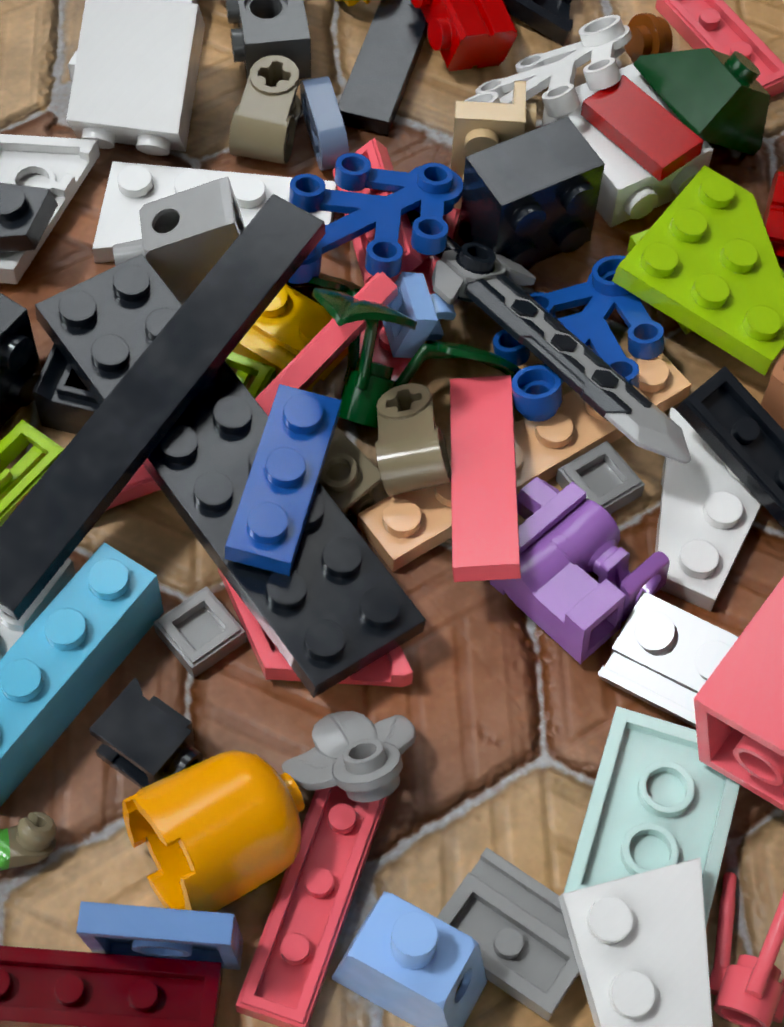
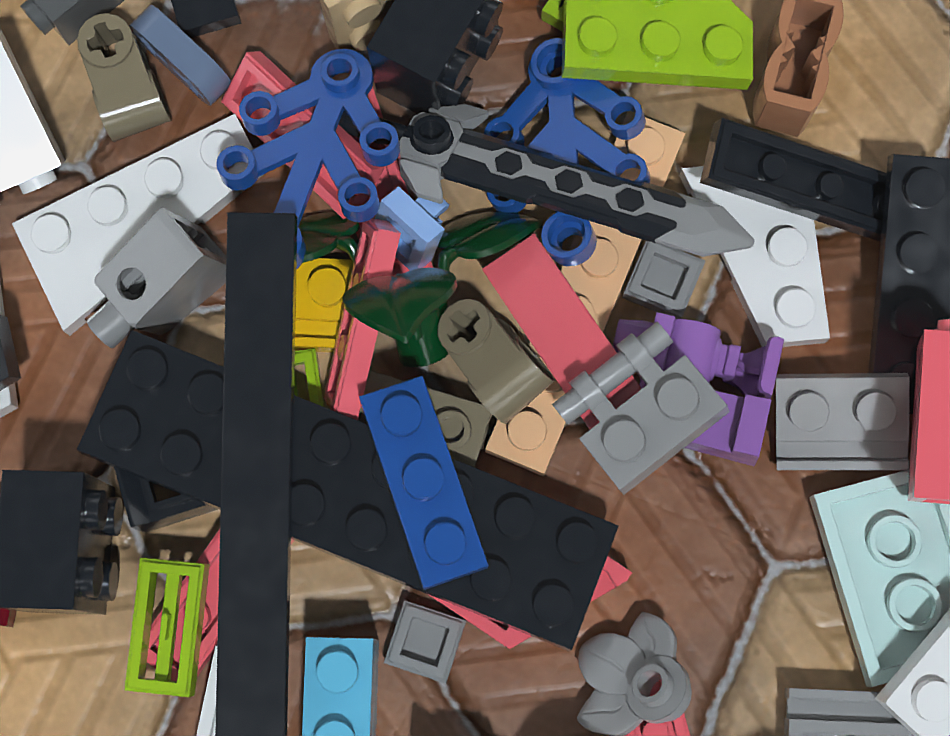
camera: 25 degrees left, 20 degrees up
none -> light grey plate [552,322,730,495]

